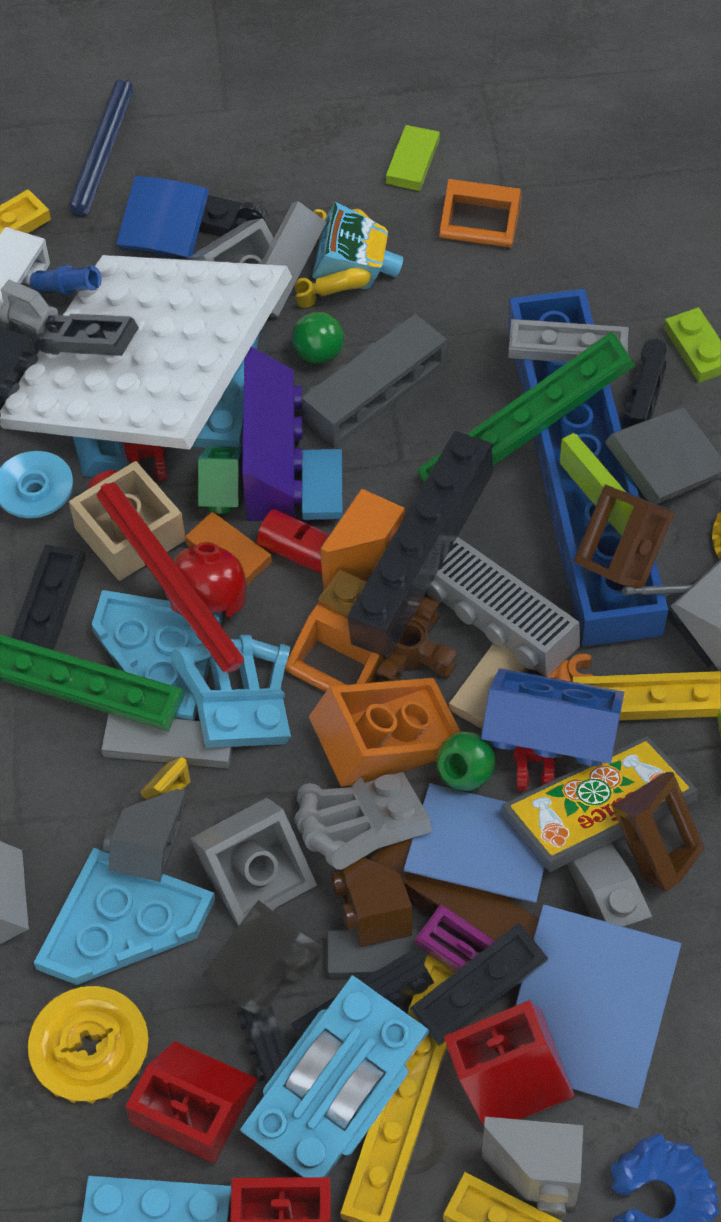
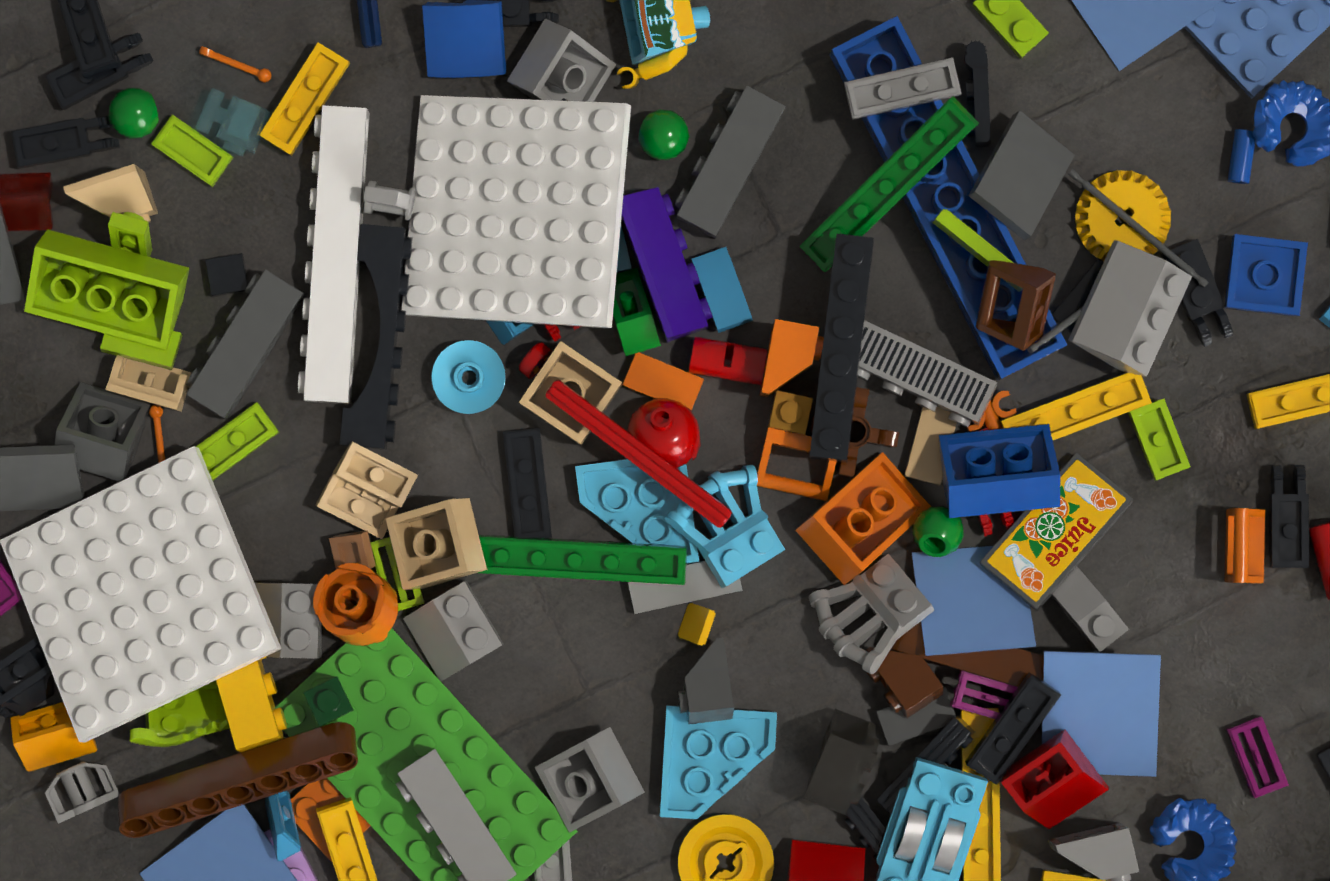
camera: 25 degrees left, 30 degrees up
blue pin [30,265,102,296] -> none
black hinge [34,314,139,356] -> none
light grey slope [190,798,317,927] -> none
light grey tile [261,201,327,318] -> none
reddish brown tile [612,772,704,891] -> none

